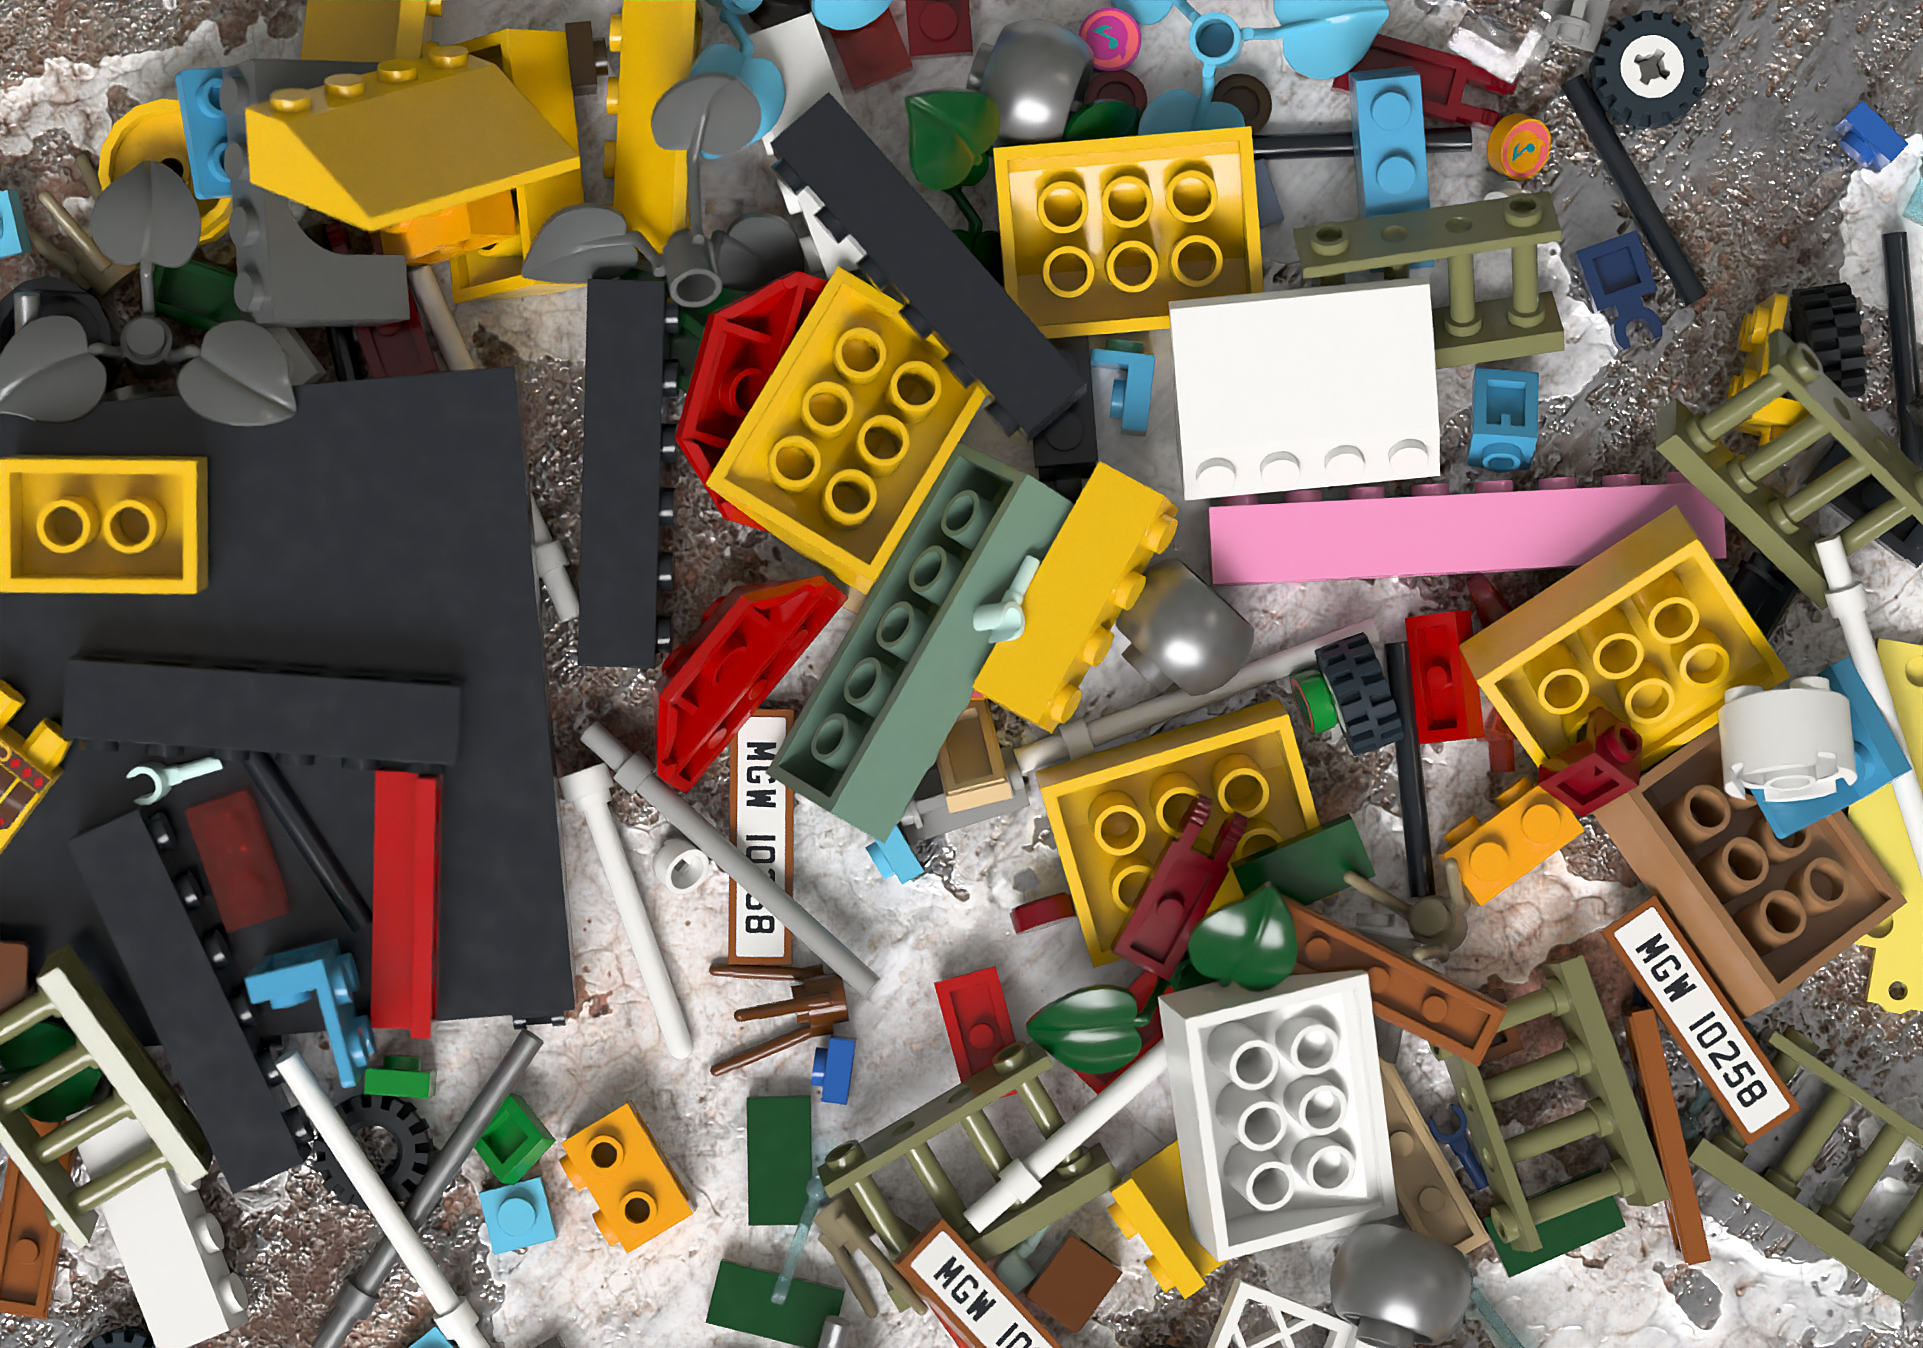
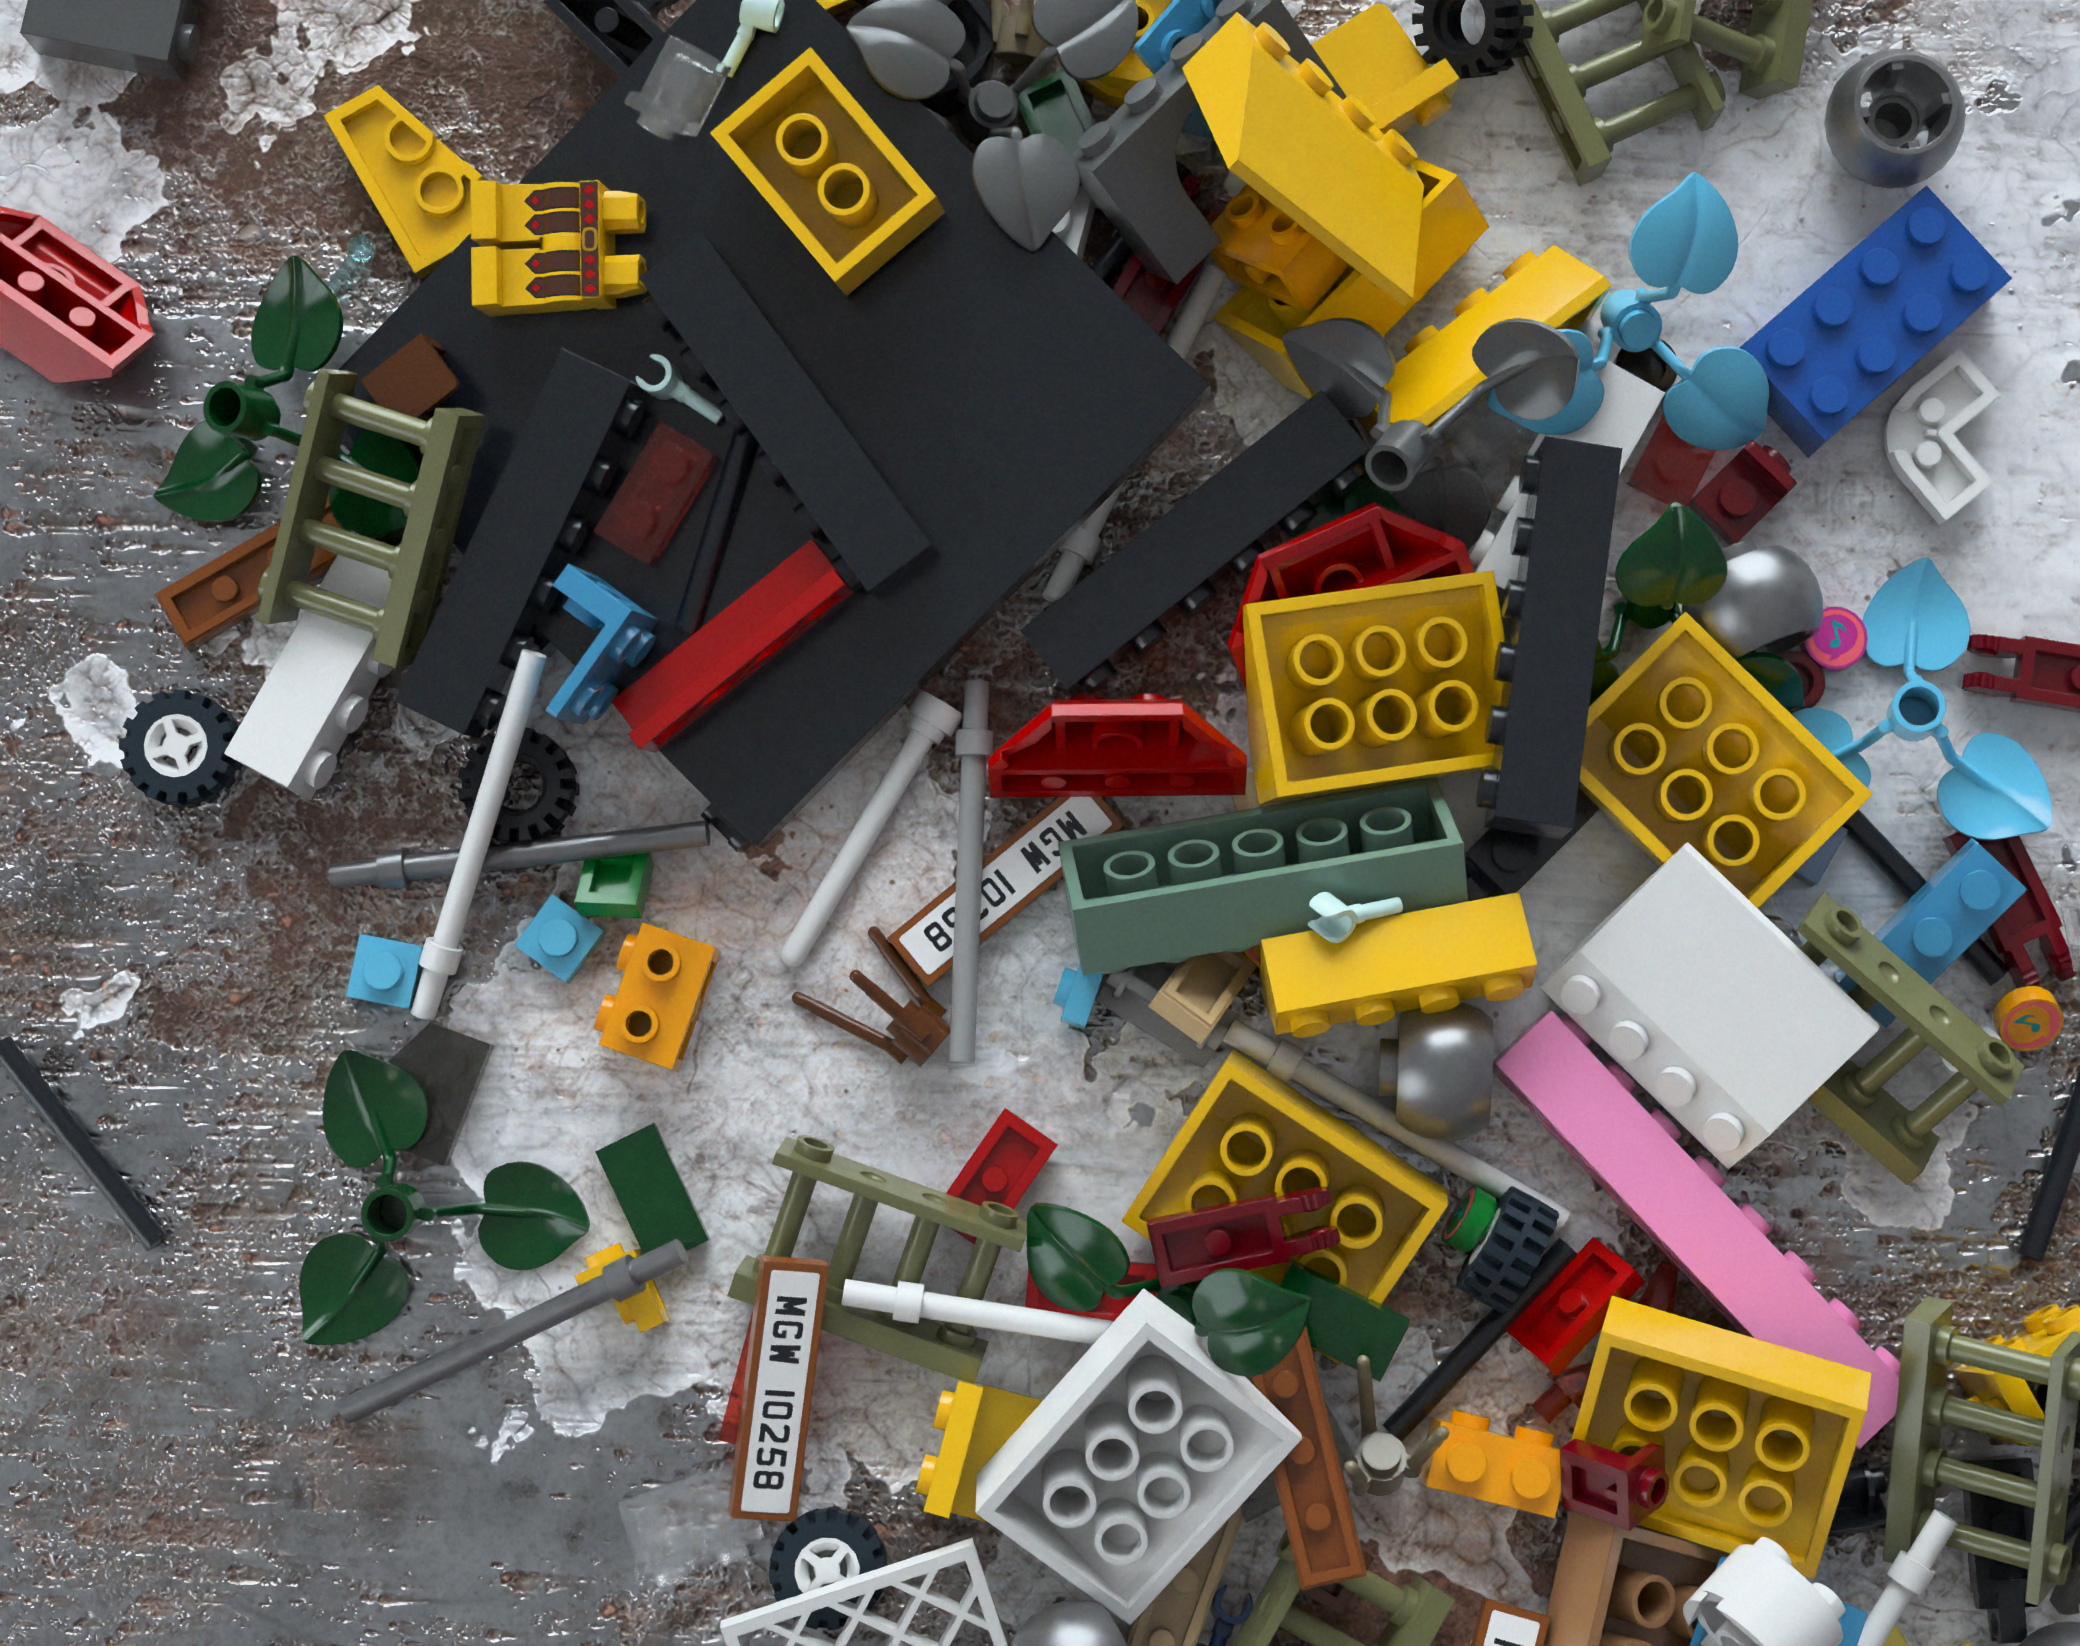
camera: 45 degrees right, 5 degrees down
green plate [364,1054,437,1099] -> none
dark brown plate [565,21,609,96] -> none
white hinge [652,837,709,894] -> none
dark green tile [746,1095,813,1226] -> none
clear light blue hinge [771,1175,828,1305] -> none
blue plate [811,1035,857,1105] -> none
dark tan plant [813,1188,928,1318] -> none
light aqua hand [993,1224,1052,1295] -> none
dark red tile [1009,892,1077,935] -> none
reddish brown panel [1024,1229,1123,1333] -> none
dark azure bracket [1090,339,1156,437] -> none
dark brown tile [1211,74,1272,135] -> none
dark azure bracket [1467,368,1539,473] -> none
dark blue plate [1573,230,1663,352] -> none

